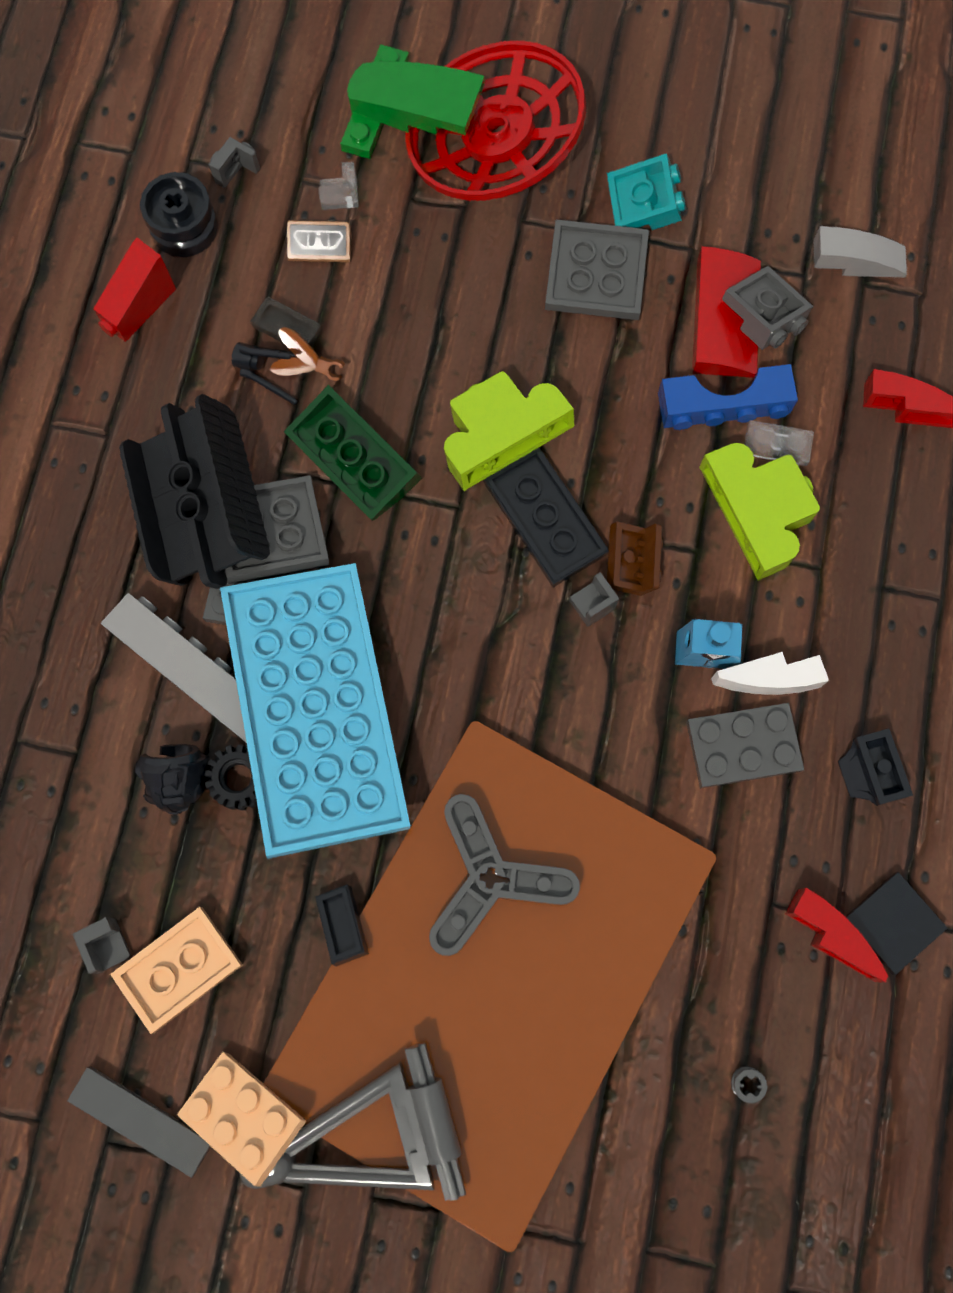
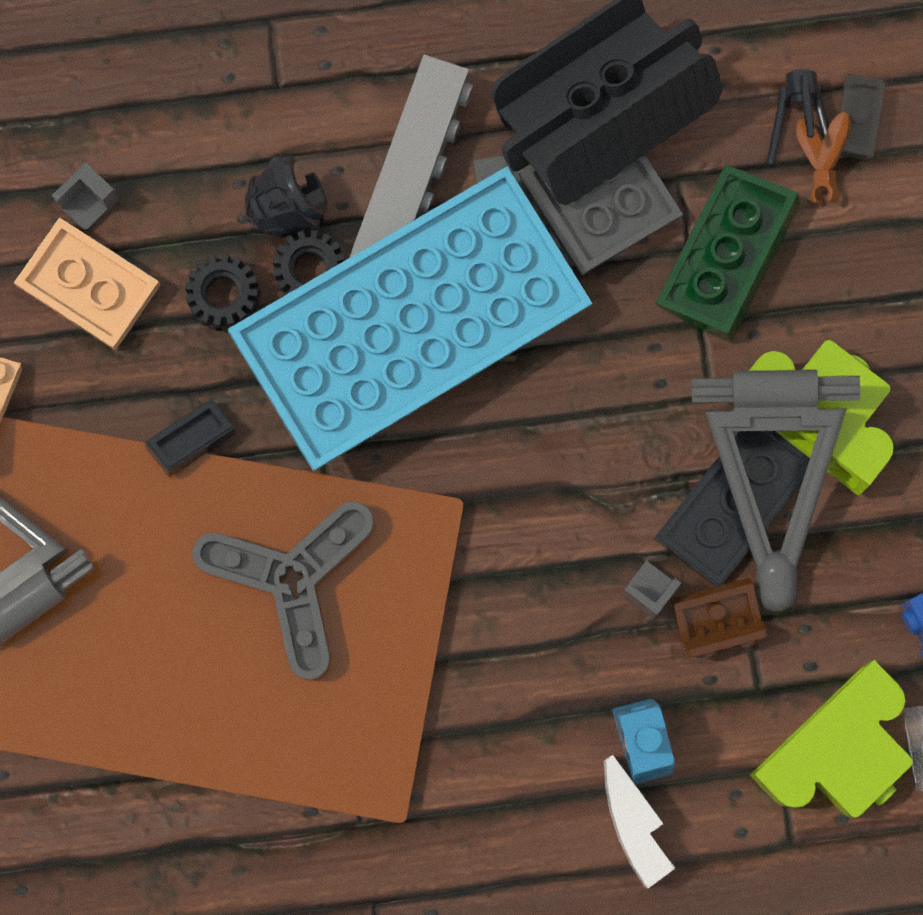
camera: 70 degrees right, 5 degrees up
dark grey plate [686,703,804,789] -> none
none -> black tyre [185,254,260,332]
none -> dark grey piece [691,370,860,612]

